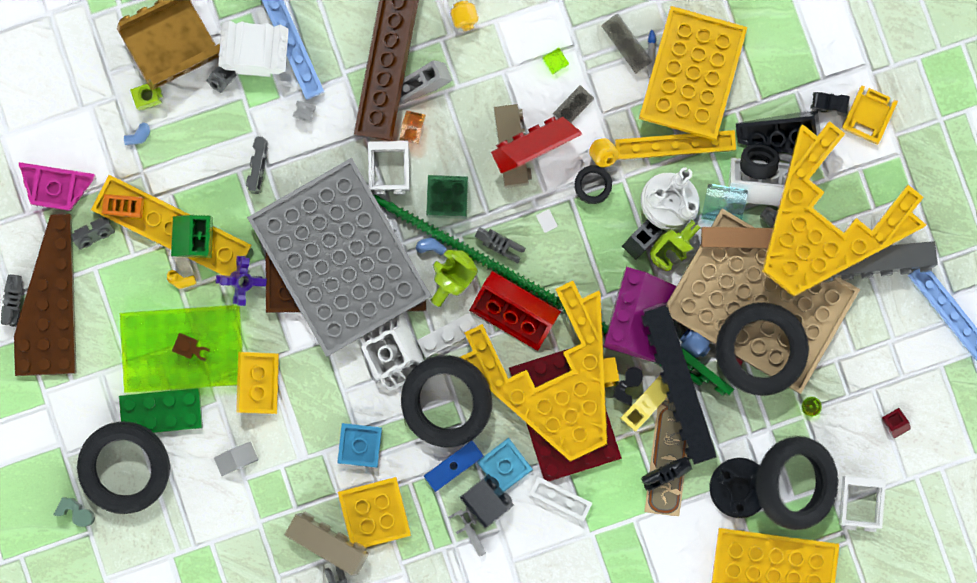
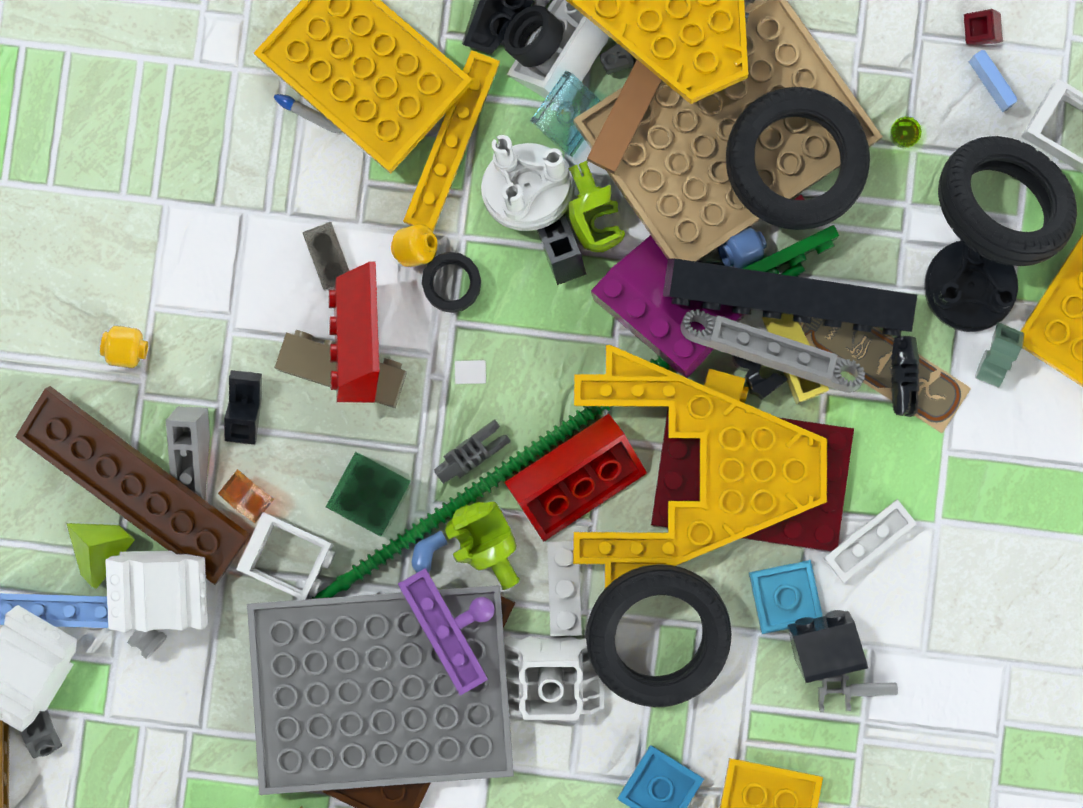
camera: 70 degrees left, 0 degrees up
dark grey hinge [246,136,269,194] -> none
blue tile [424,440,484,492] -> none
clear neon green tile [542,47,569,75] -> none
clear smoke plate [601,14,653,74] -> none
none -> lime slope [66,523,135,589]
none -> white slope [106,551,208,633]
none -> black slope [224,370,262,445]
none -> medium lavender plate [398,568,495,696]
none -> light grey plate [681,309,865,393]
none -> light blue tile [969,50,1017,112]
none -> sand green leg [975,322,1024,388]

